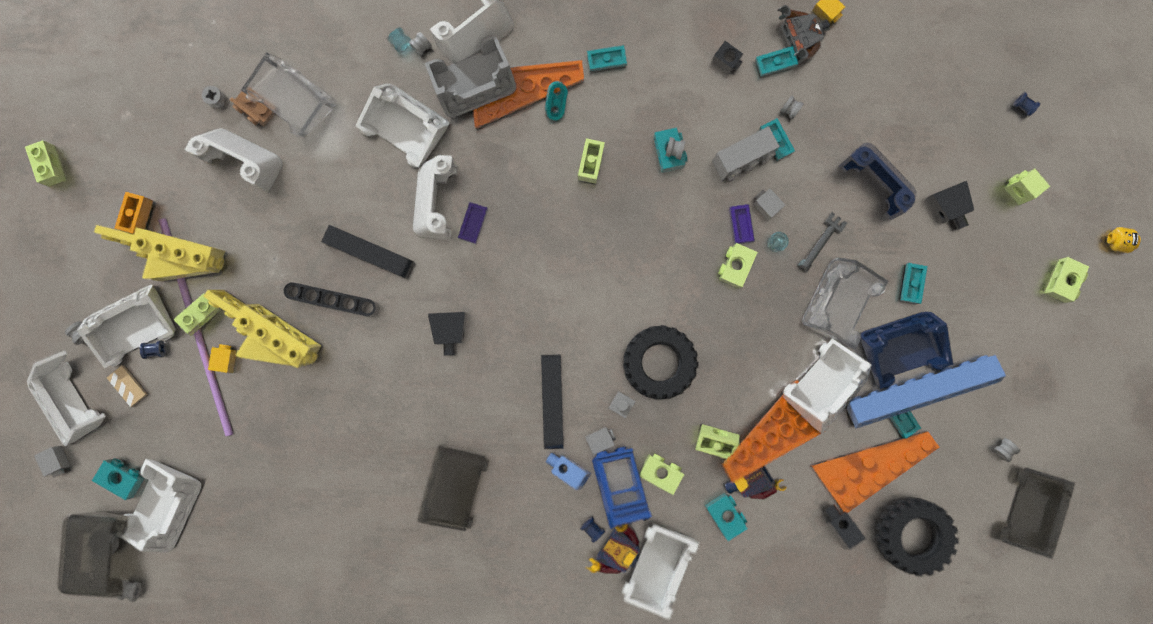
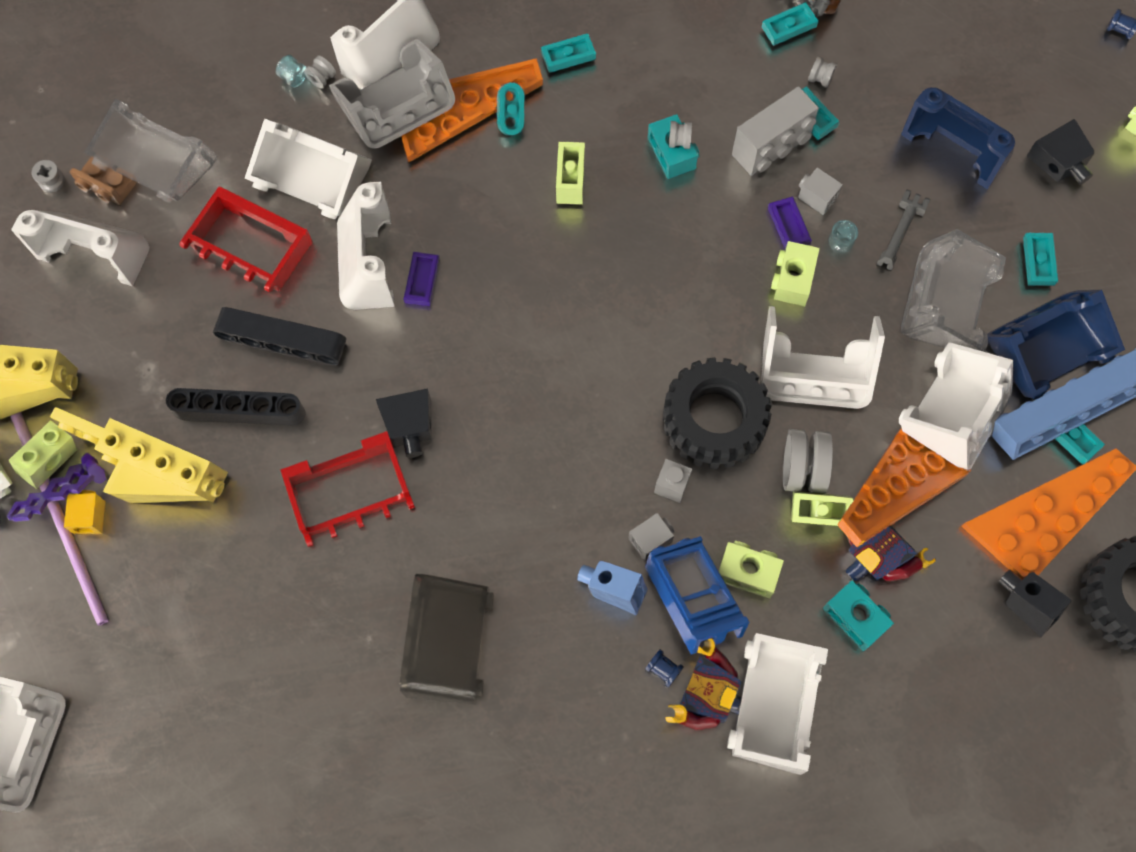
camera: 10 degrees left, 15 degrees down
black beam [541,354,564,450] -> none
black brick [712,41,743,74] -> none
none -> dark purple piece [7,453,106,522]
none -> red hinge [180,186,313,292]
none -> red hinge [280,431,415,547]
none -> white windscreen [761,306,885,408]
none -> light grey wheel [783,429,833,494]

